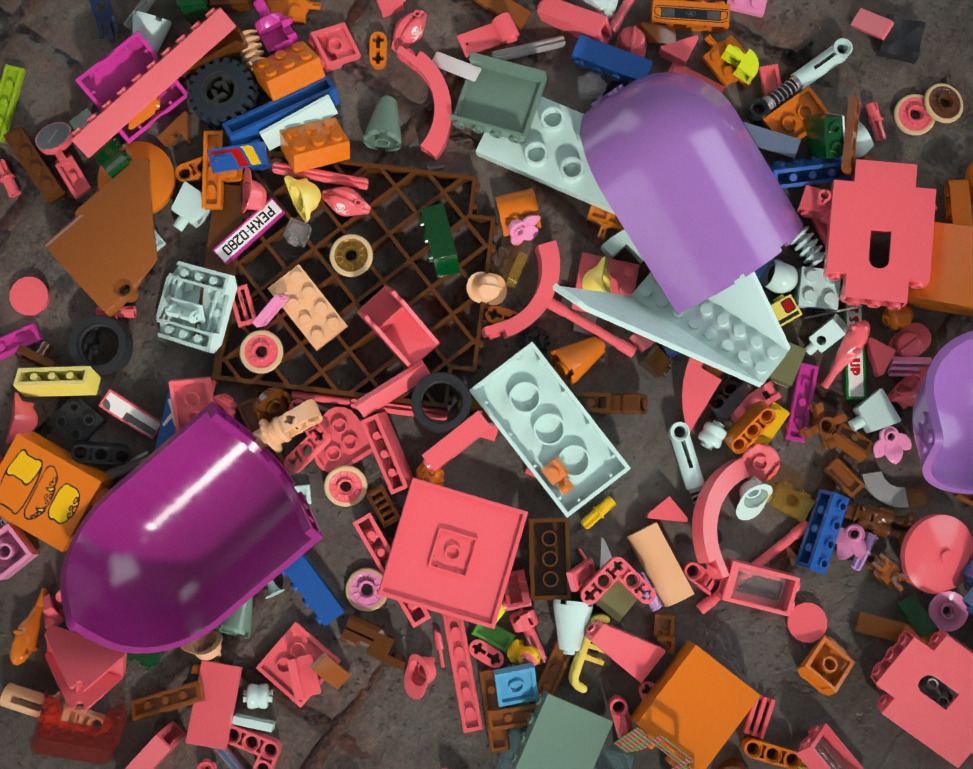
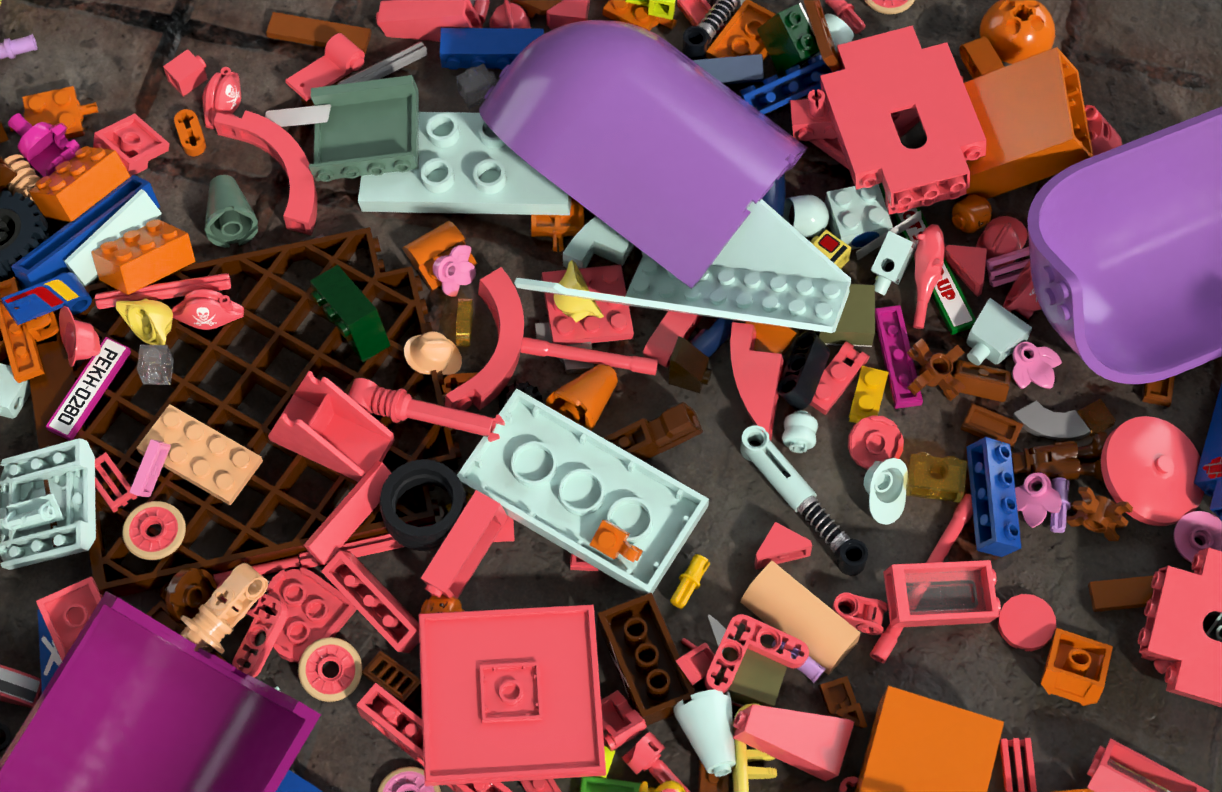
camera: 20 degrees left, 20 degrees down
wheel [330,234,373,277] -> none
coral arch [692,458,749,579] -> none
orange beam [724,401,776,454] -> none
light aqua piece [791,226,825,267] -> none
dark green tile [896,594,938,638] -> none
none -> coral piece [348,378,505,442]

